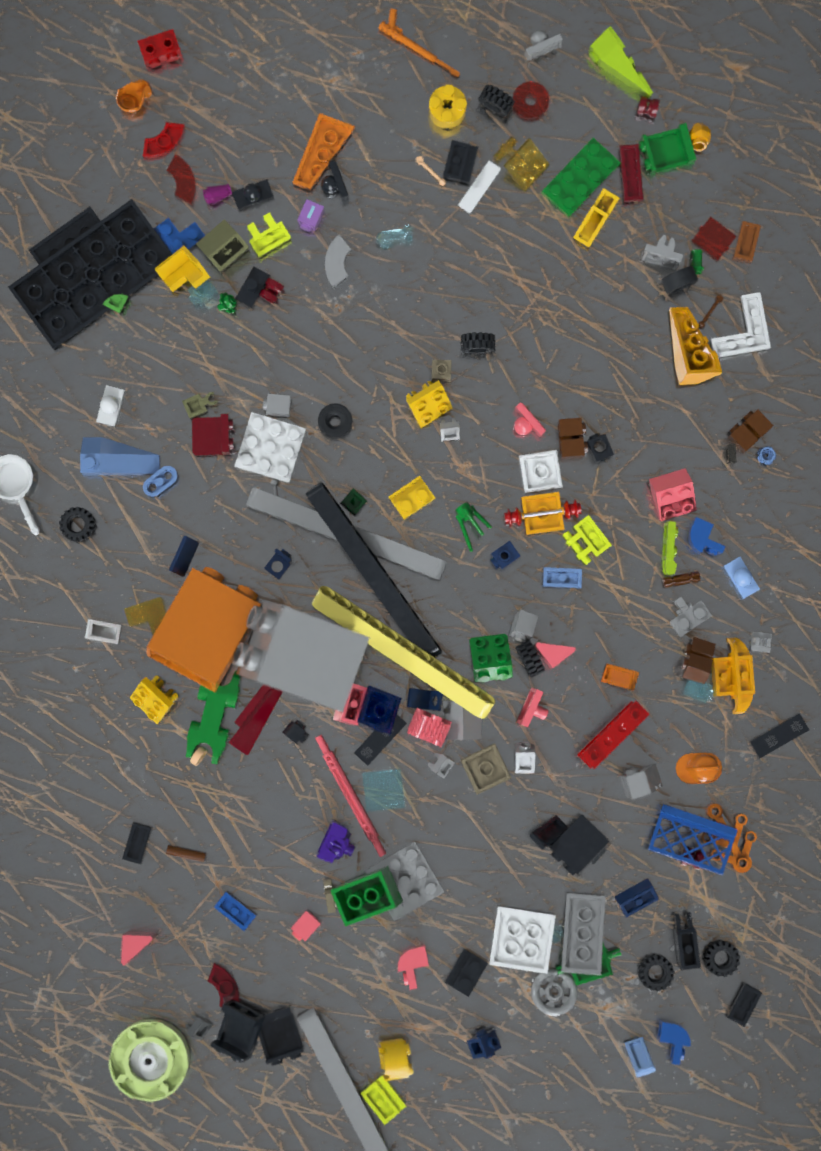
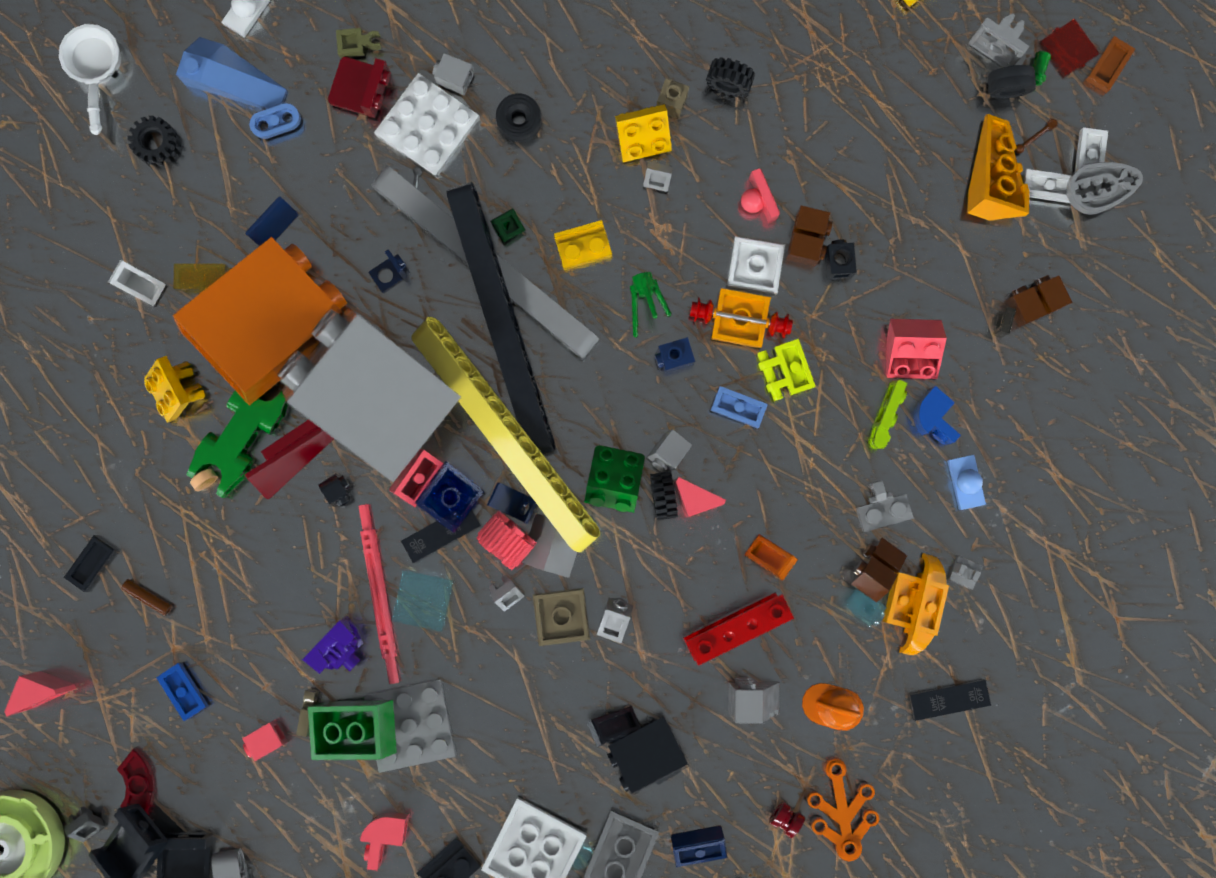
camera: 20 degrees right, 0 degrees up
coral tile [516,687,548,727] -> none
blue fence [648,804,738,876] -> none
reddish brown axle [663,571,700,588] -> none
medium blue plate [757,446,776,465] -> none
none -> light grey piece [1066,162,1143,214]

